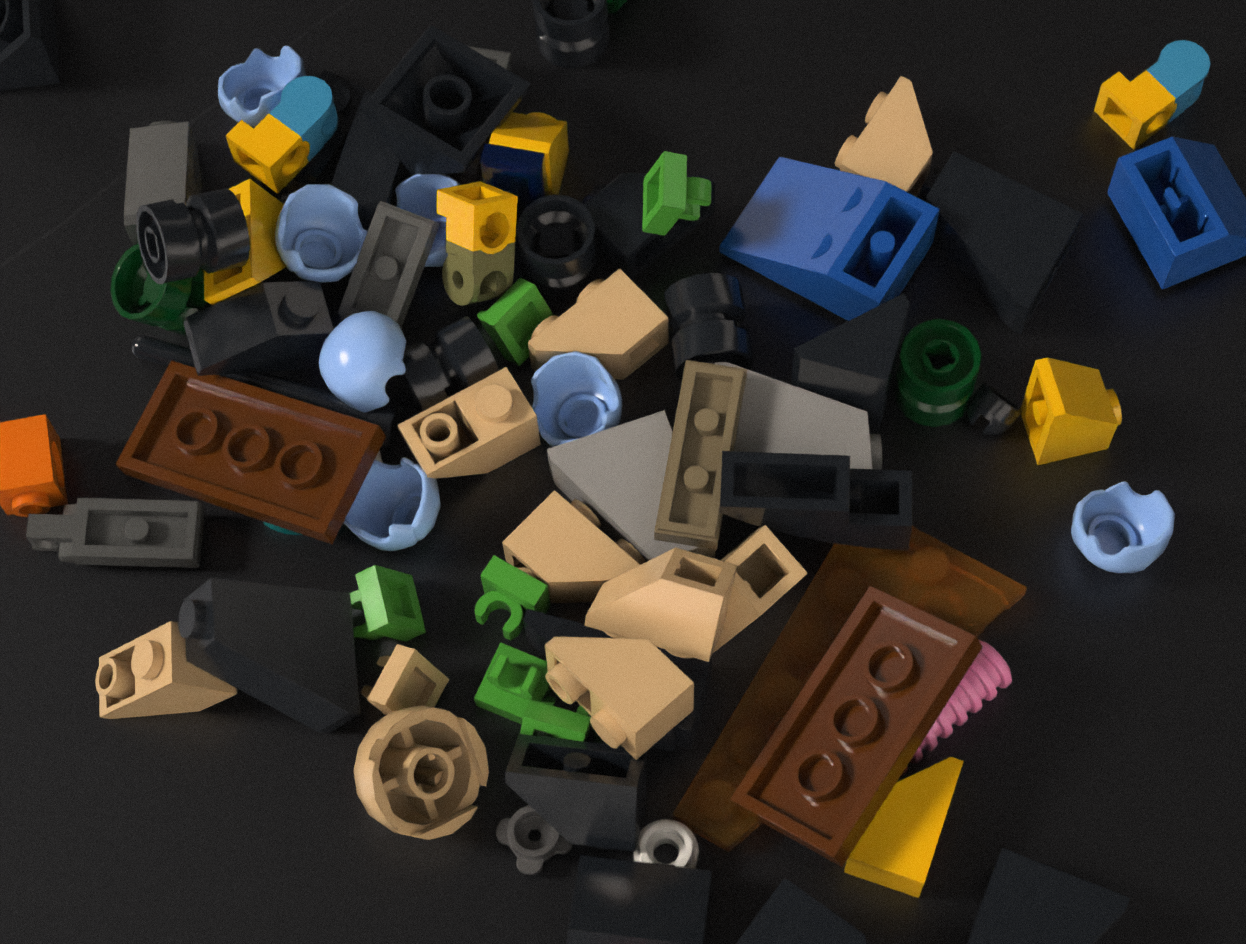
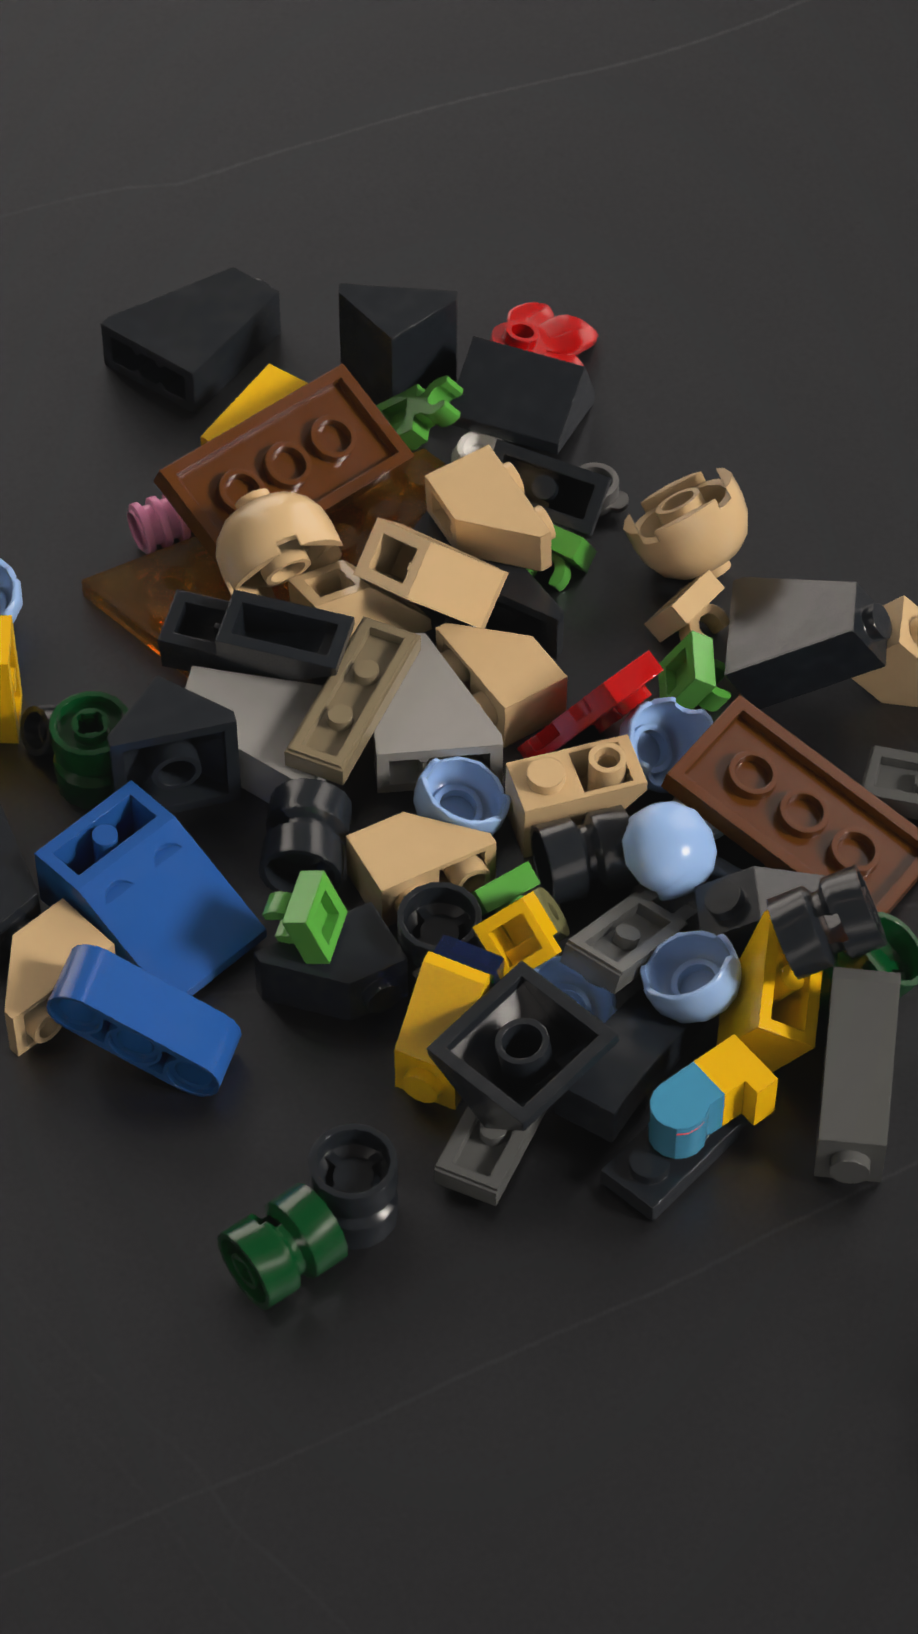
camera: 170 degrees left, 15 degrees down
light blue hair [218,45,306,128] -> none
bright green tile [474,642,552,725] -> none
bright green tile [475,555,551,641] -> none
none -> blue beam [46,944,242,1097]
none -> tan cylinder [216,488,343,599]
none -> bright green plate [376,376,463,451]
none -> red wing [517,650,664,758]

